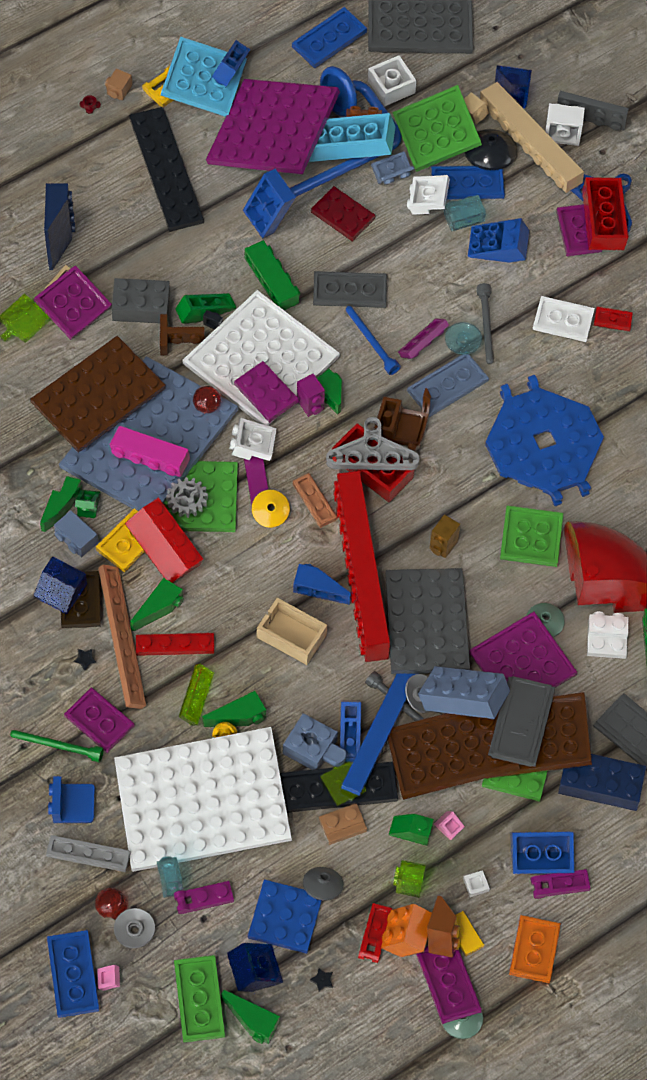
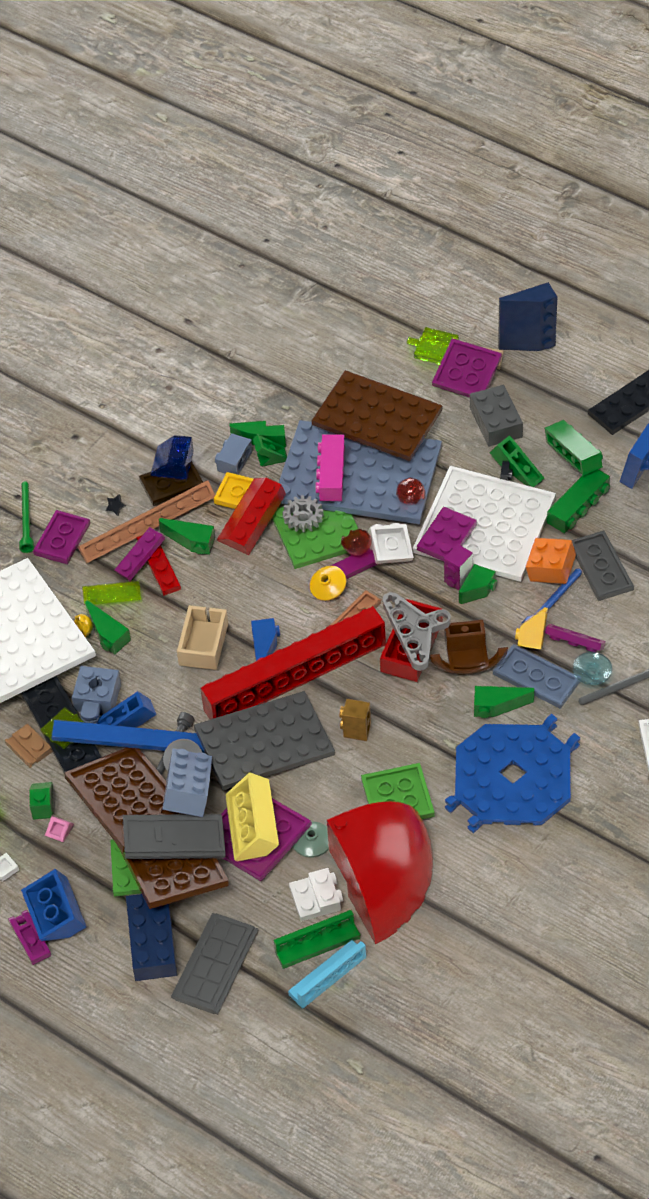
camera: 75 degrees right, 10 degrees down
reddish brown bracket [160,314,205,356] -> none
none -> magenta plate [115,527,165,581]
none -> light yellow slope [225,772,279,861]
none -> clear red hair [341,529,372,556]
none -> green slope [474,686,534,718]
none -> yellow slope [515,607,548,649]
none -> orange brick [525,538,576,584]
none -> green brick [544,420,603,476]

